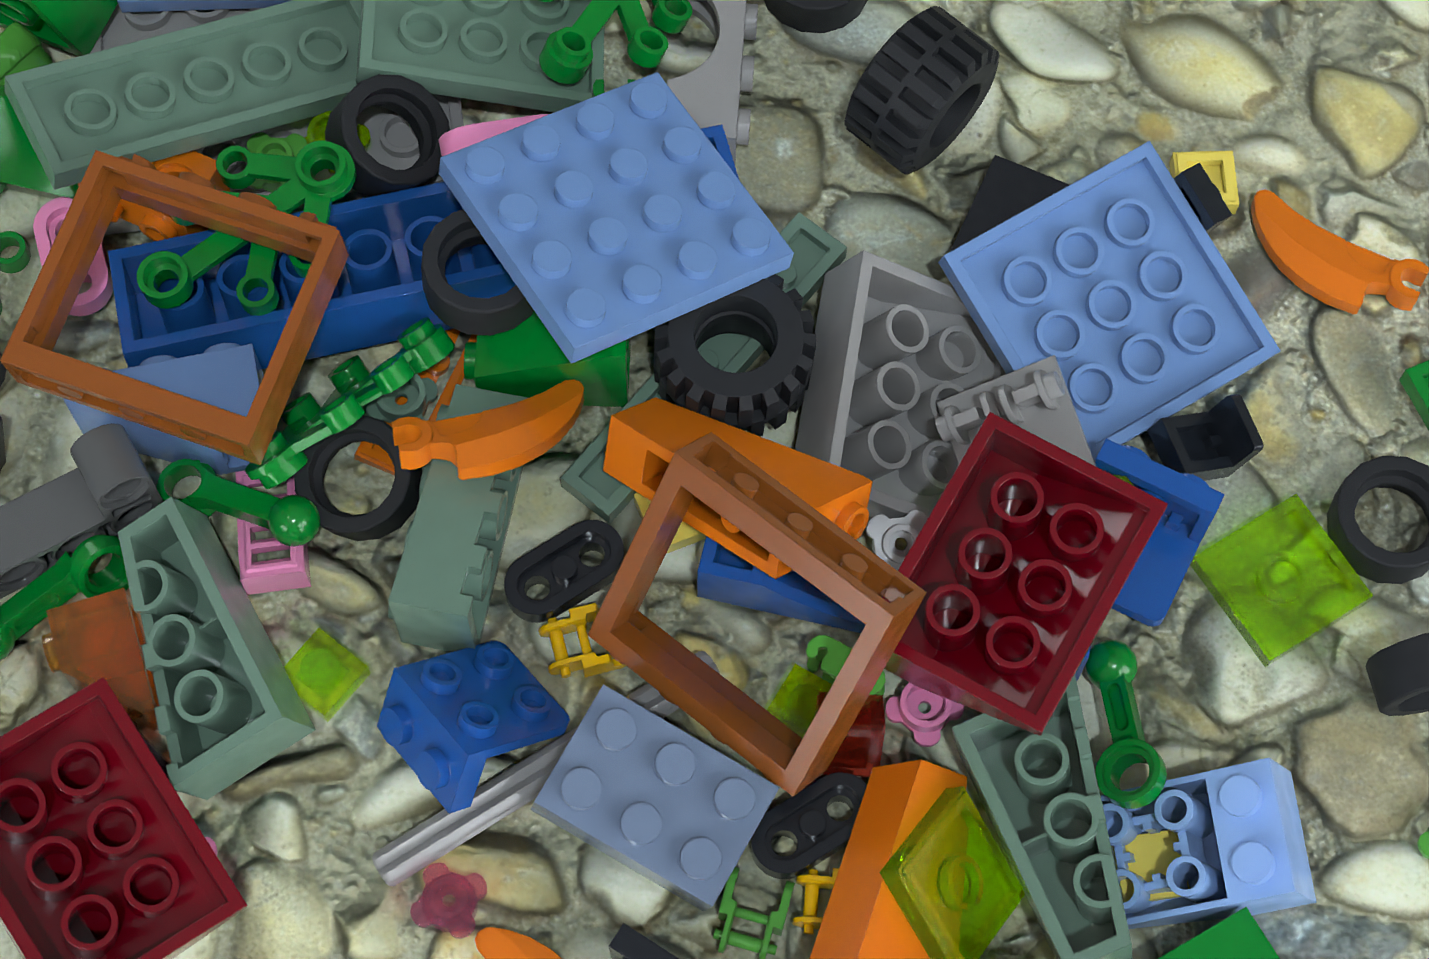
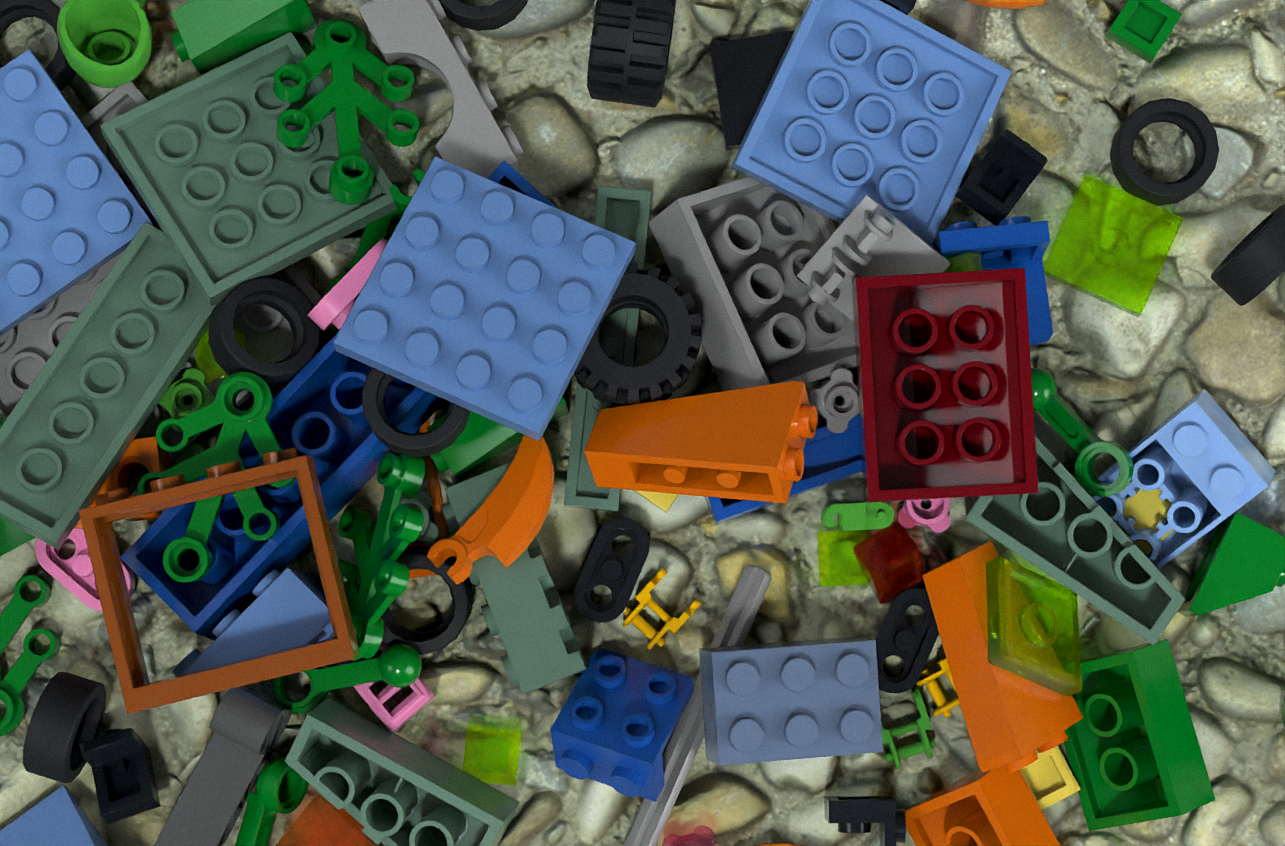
camera: 30 degrees left, 15 degrees up
dark orange window [588,432,927,797] -> none

